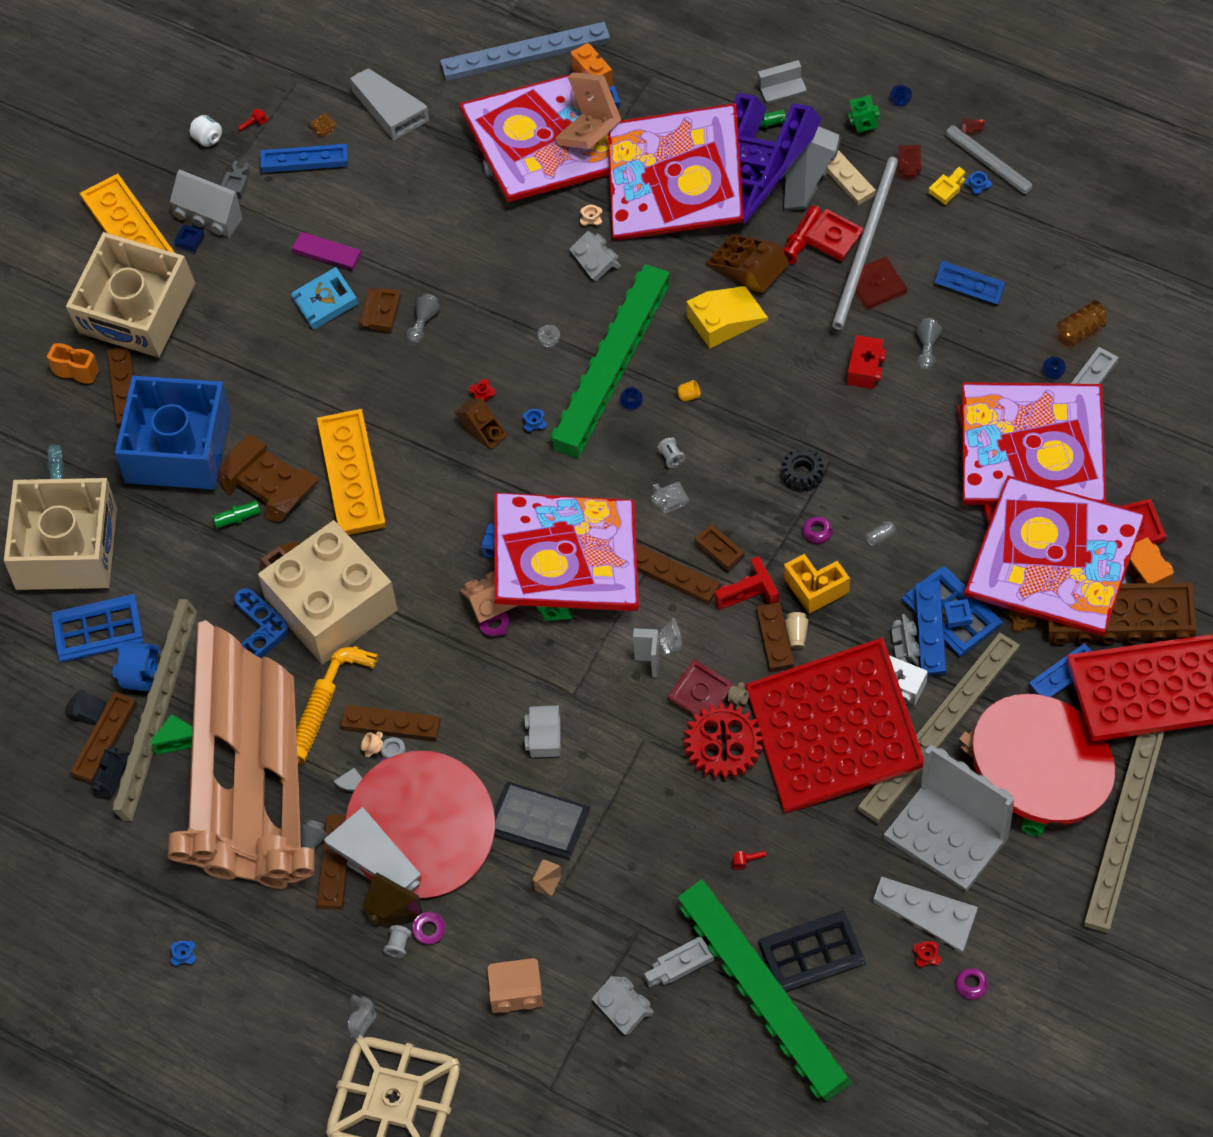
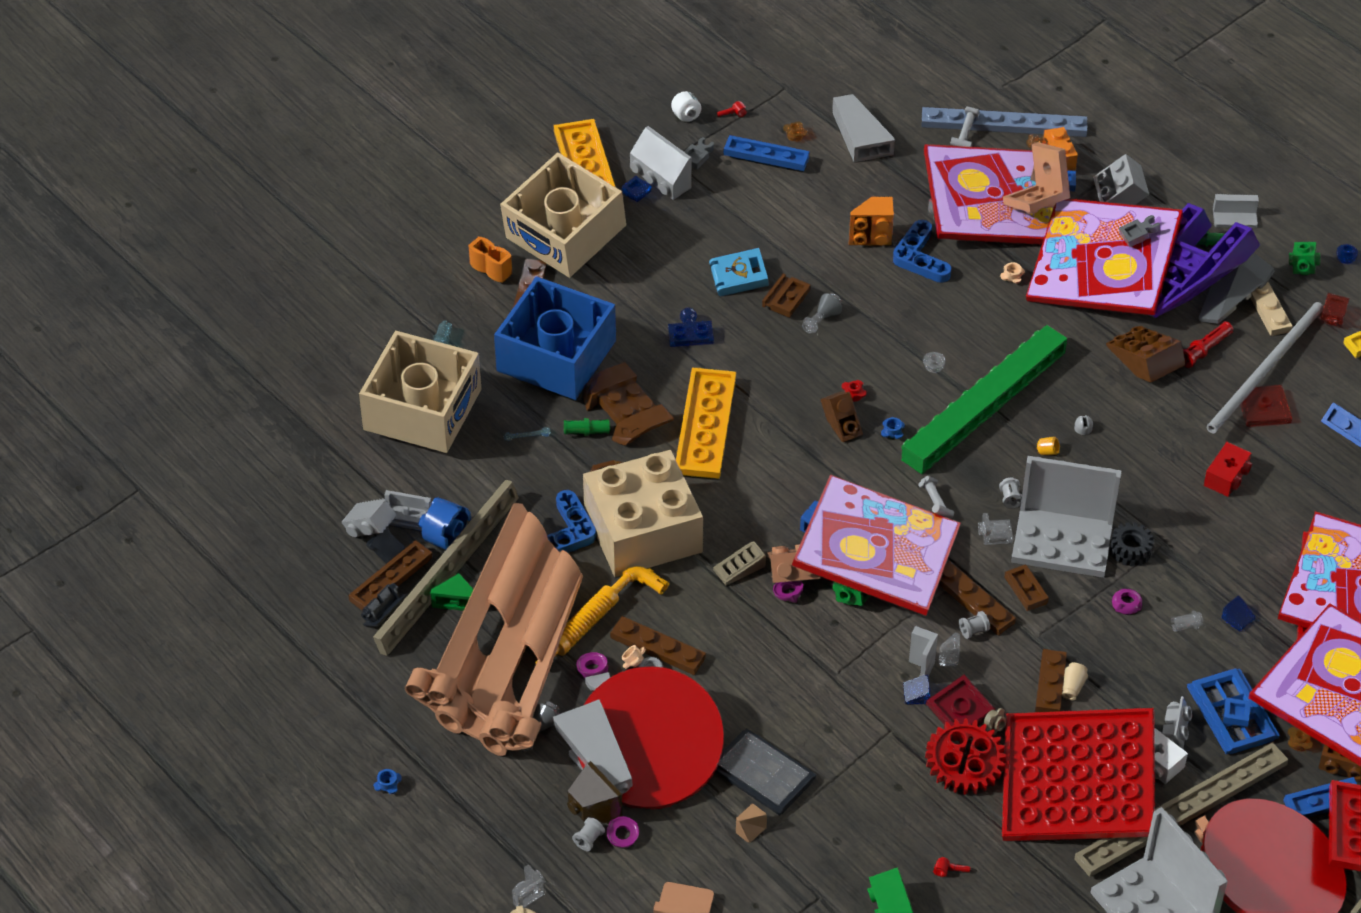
camera: 15 degrees right, 10 degrees down
blue piece [51,594,144,663] -> none
magenta tile [292,232,362,271] -> none
reddish brown plate [317,815,348,910] -> none
light grey brick [525,705,561,758] -> none
light grey bracket [570,231,621,281] -> none
clear blue plate [620,387,643,409] -> none
yellow slope [686,286,768,349] -> none
red bracket [715,556,779,610] -> none
light orange brick [784,554,850,614] -> none
red plate [804,209,864,261] -> none
piece [915,318,943,368] -> none
blue plate [916,581,947,676] -> none
none -> light grey brick [342,498,396,537]
none -> light grey hinge [385,490,431,531]
none -> clear light blue hinge [504,427,551,441]
none -> magenta piece [576,652,608,678]
none -> clear blue plate [668,307,714,347]
none -> dark tan slope [713,541,766,586]
none -> orange slope [849,197,894,245]
none -> blue beam [893,220,951,283]
none -> clear blue slope [903,674,930,704]
none -> light grey piece [919,476,954,519]
none -> light grey piece [950,106,980,147]
none -> light grey bush [959,611,990,639]
none -> light grey bracket [1011,456,1121,578]
none -> clear orange arm [1026,134,1048,149]
none -> light grey hinge [1074,415,1093,435]
none -> light grey slope [1093,154,1149,205]
none -> dark grey plate [1119,215,1160,248]
none -> clear blue slope [1221,595,1255,632]

